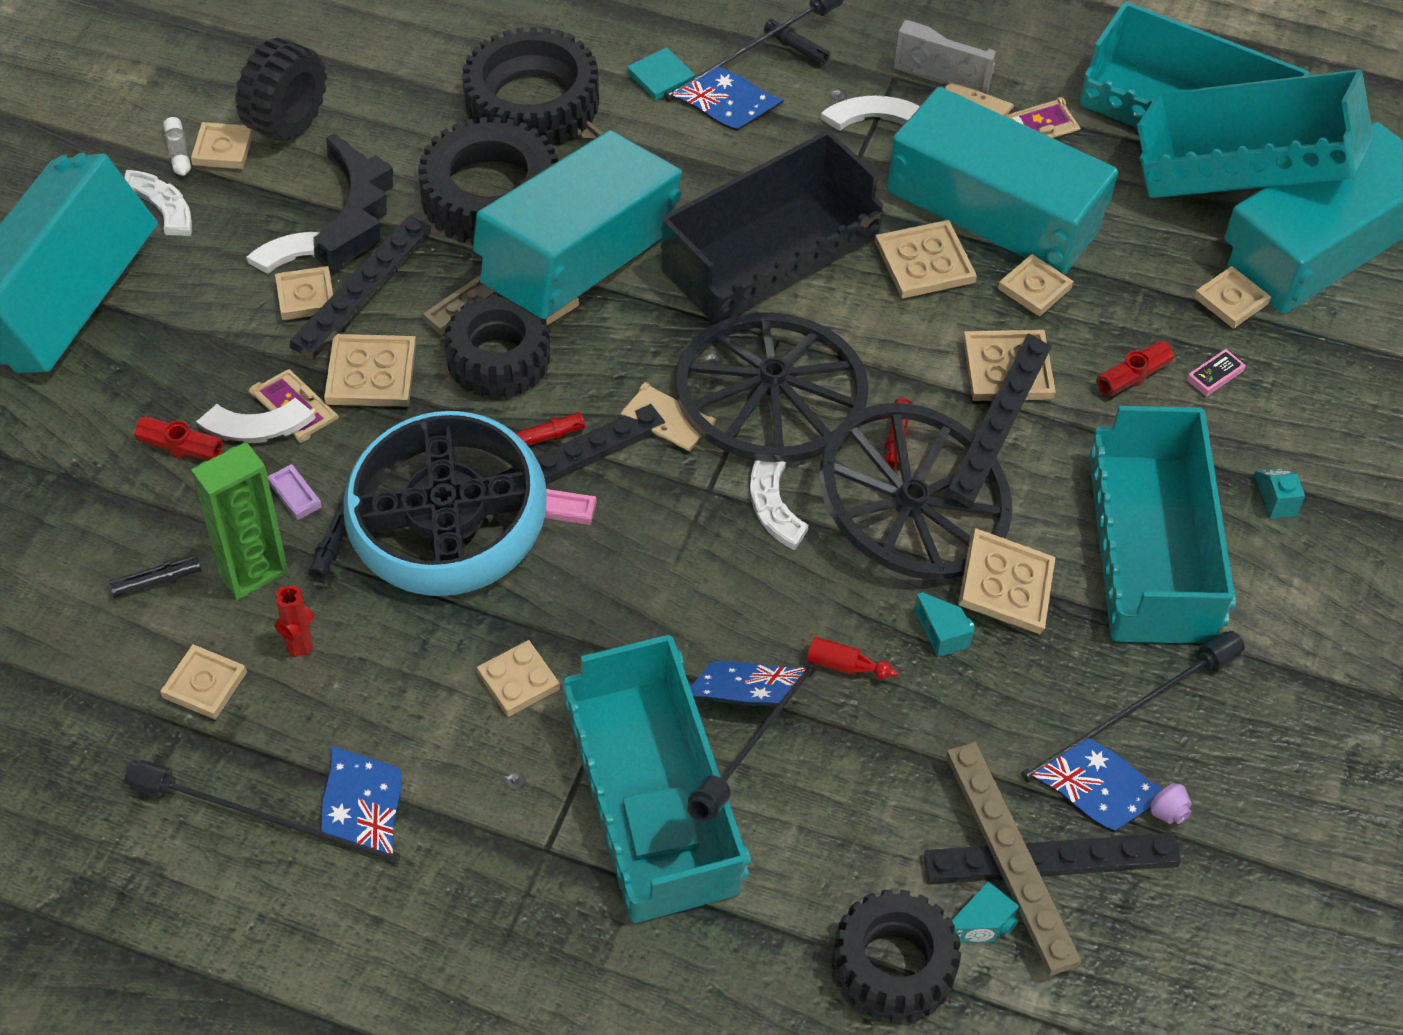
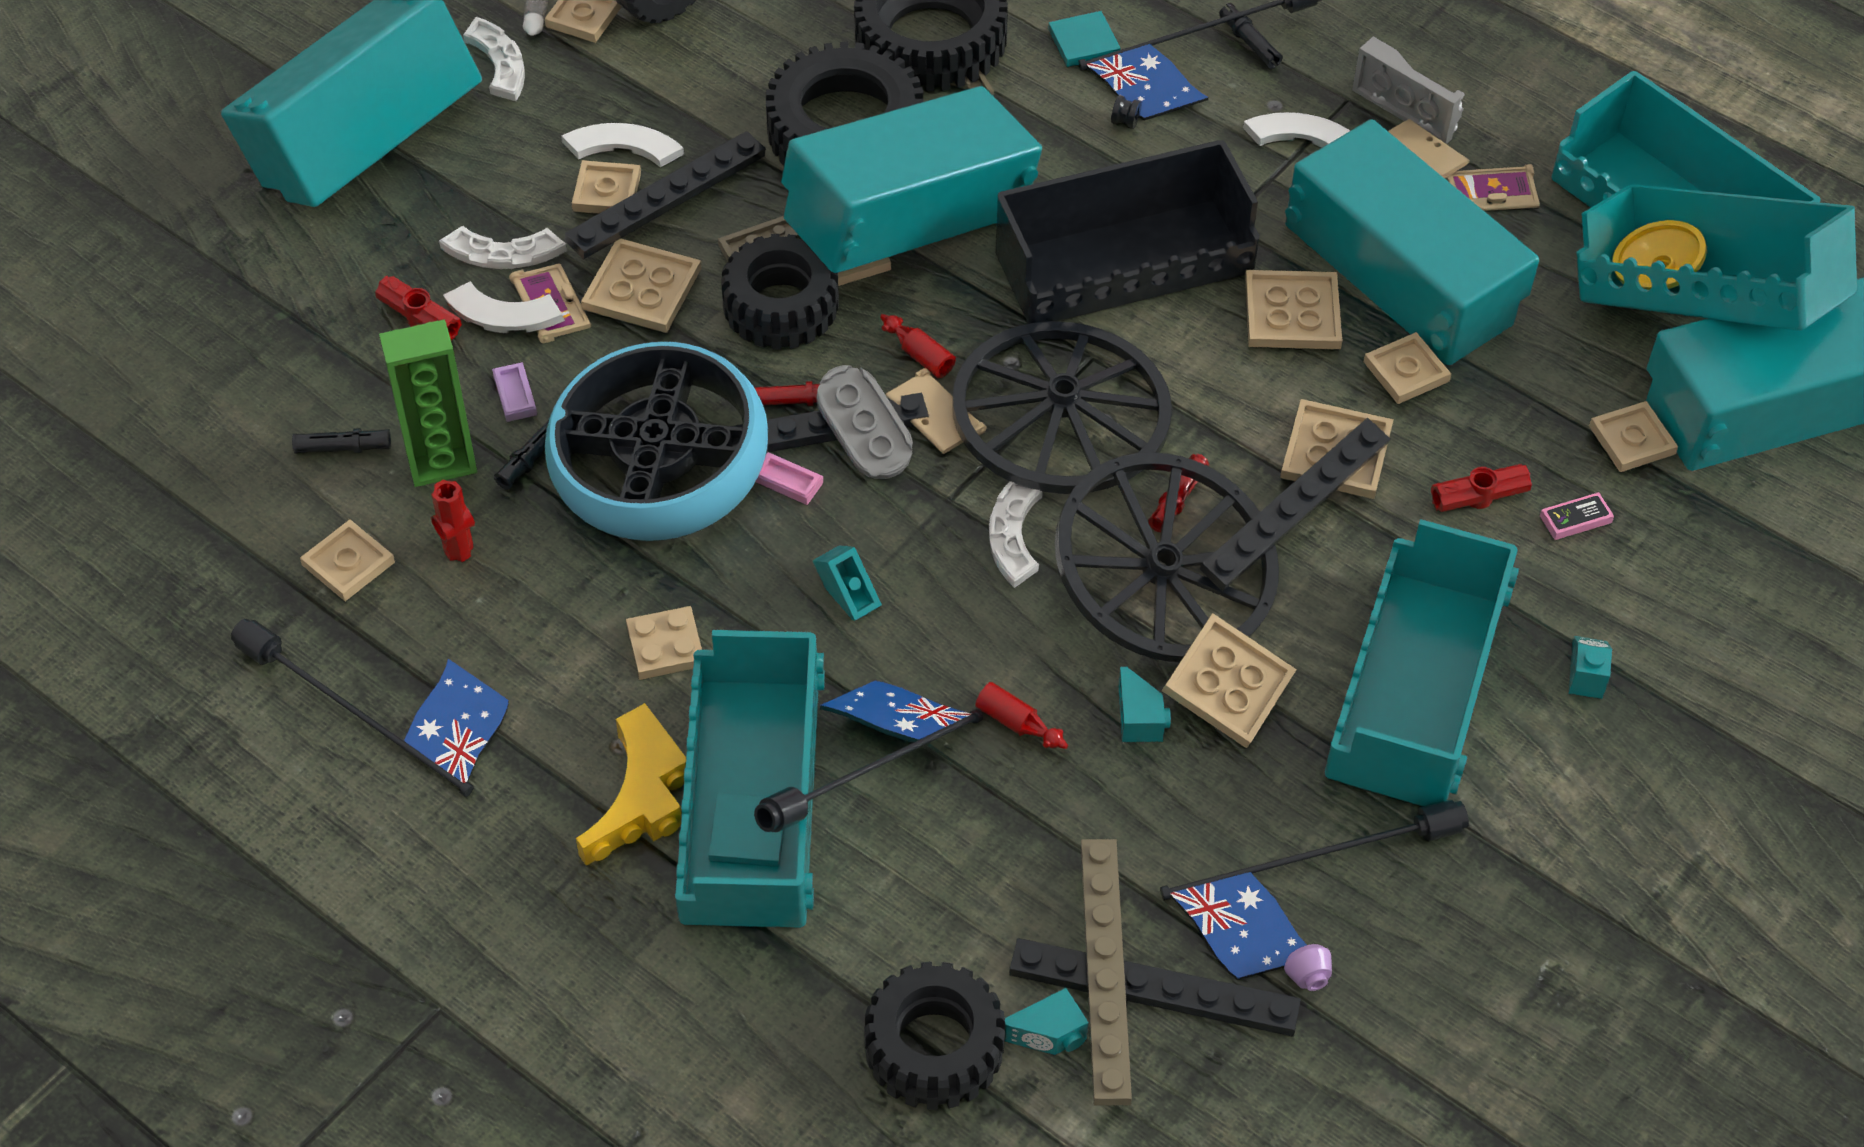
camera: 20 degrees right, 0 degrees up
black arch [313,133,394,271] -> none
none -> white tile [439,226,567,269]
none -> yellow arch [576,703,686,866]
none -> teal slope [812,545,882,621]
none -> light grey tile [817,365,913,479]
none -> red wheel [880,314,956,378]
none -> black wheel [1111,95,1142,129]
none -> yellow dish [1613,220,1707,290]

